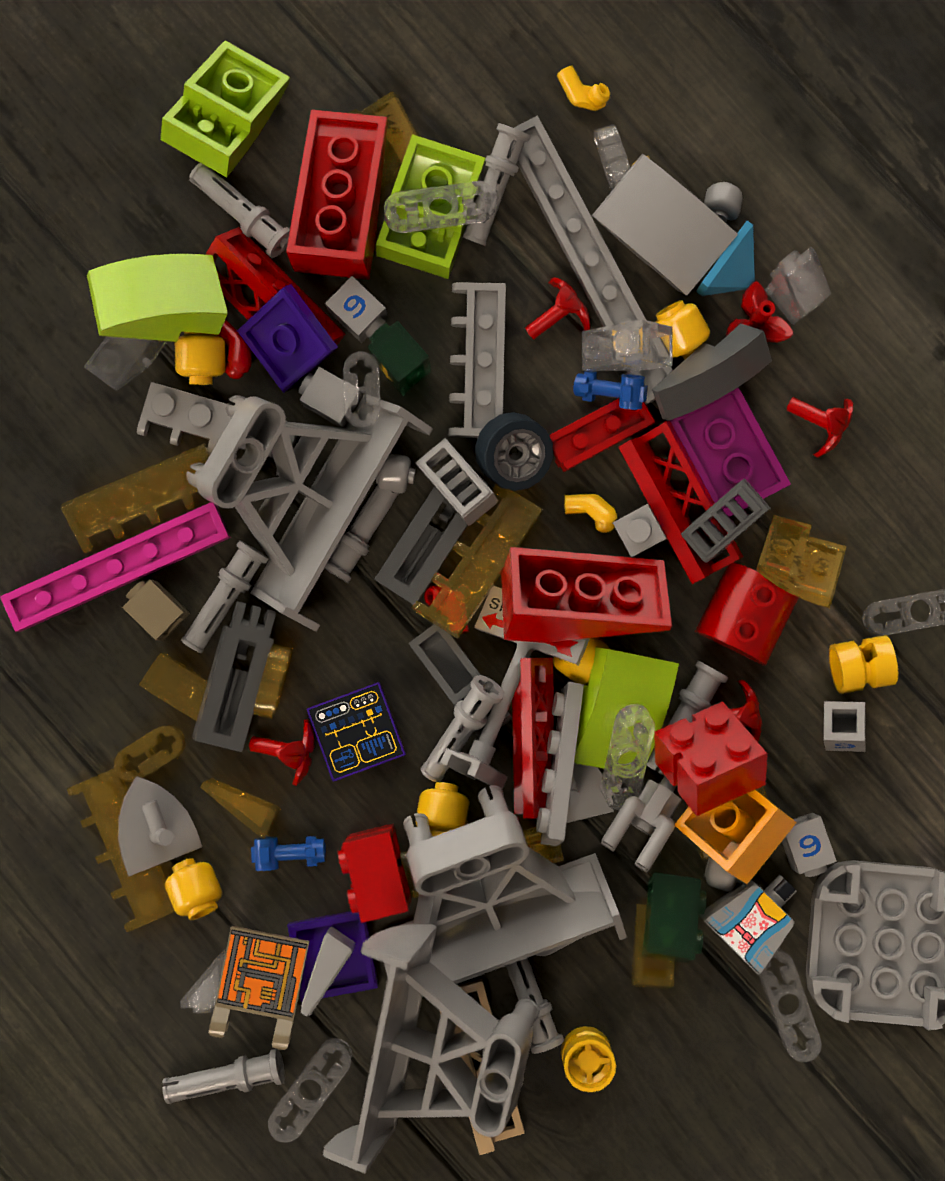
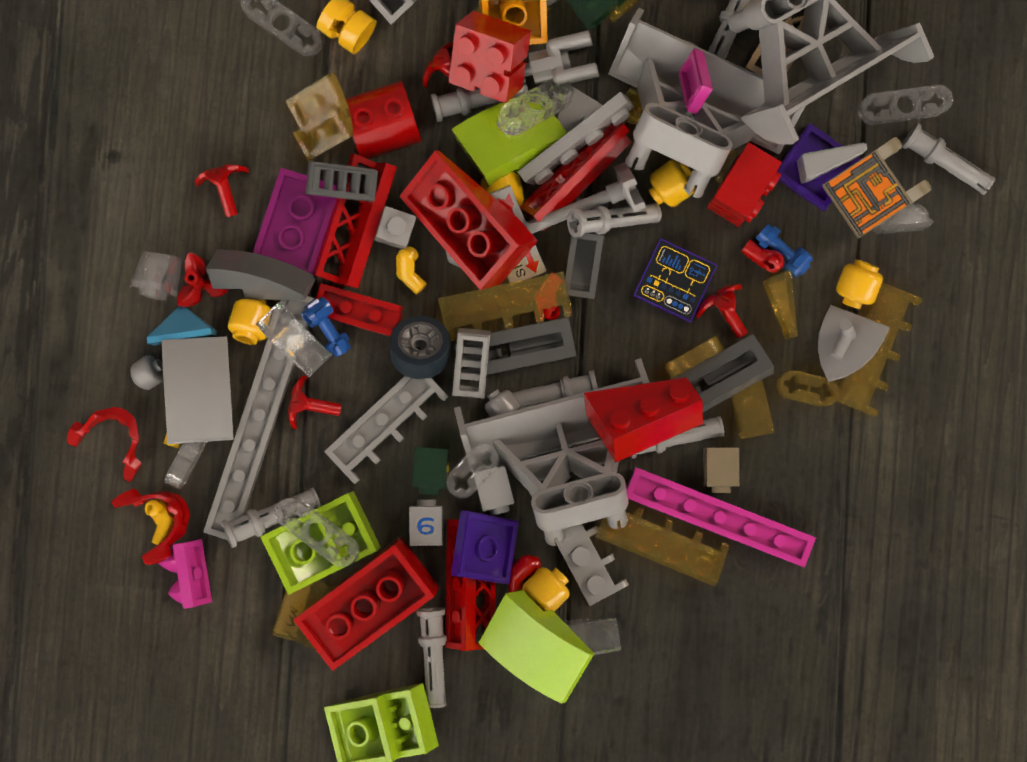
camera: 135 degrees left, 0 degrees up
none -> red helmet [67,407,142,483]
none -> red helmet [111,488,190,565]
none -> dark pink tile [158,539,212,609]
none -> red wedge [584,377,703,463]
none -> dark pink tile [678,48,713,114]
none -> red arm [740,239,784,273]

